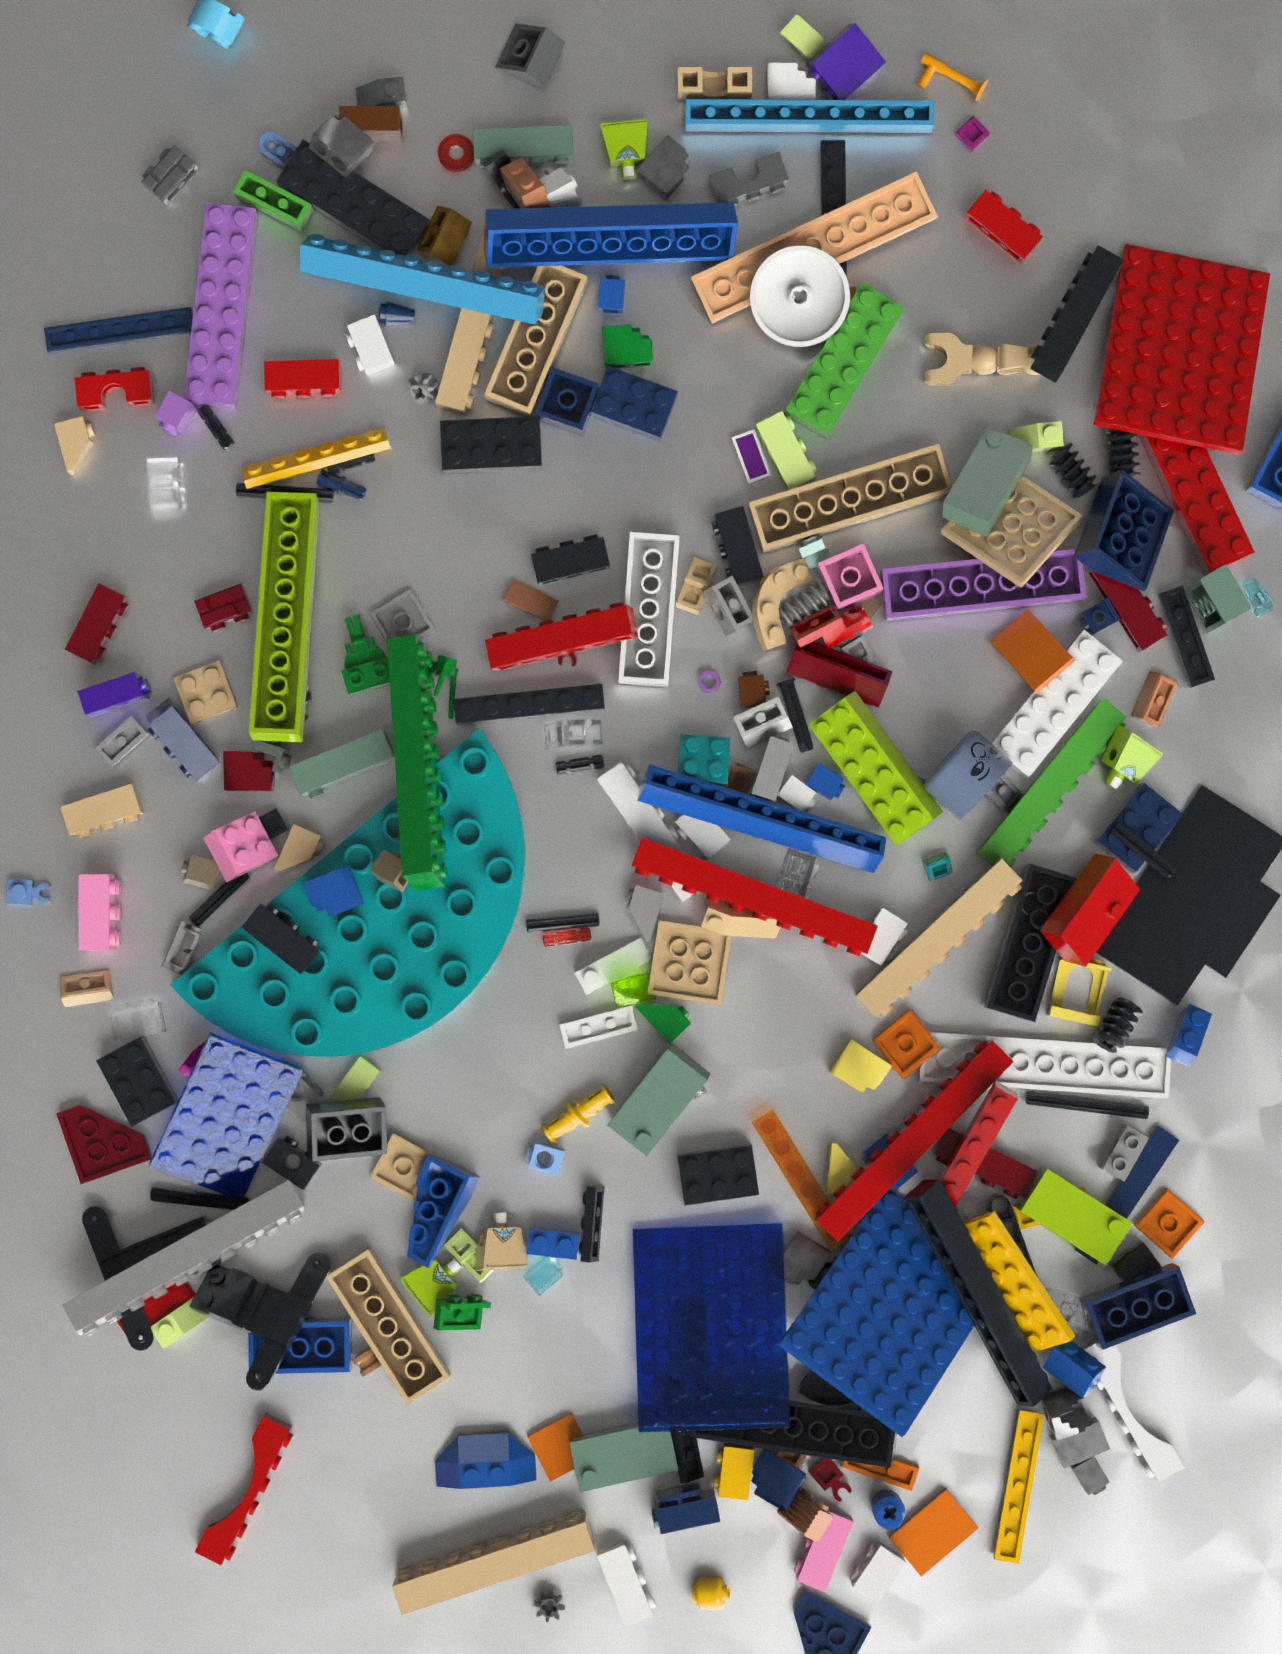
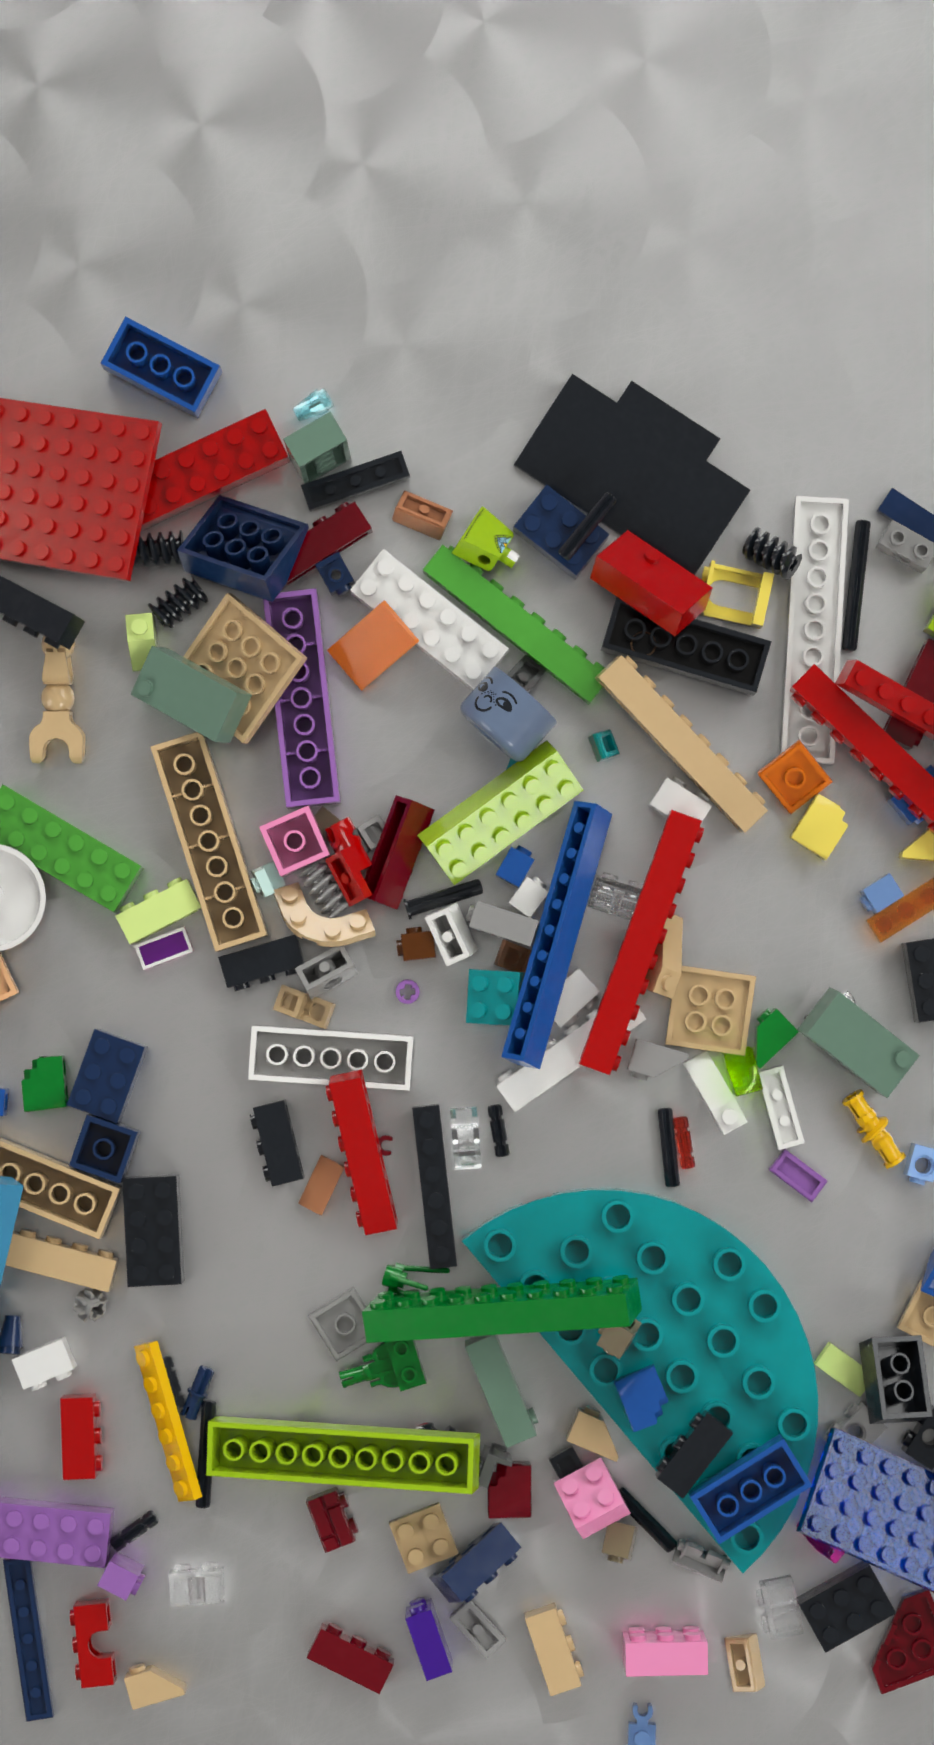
camera: 90 degrees left, 0 degrees up
blue brick [1165,1003,1212,1066] -> none
none -> blue brick [688,1434,813,1544]
none -> medium lavender tile [768,1149,828,1202]
none -> medium blue brick [859,873,904,914]

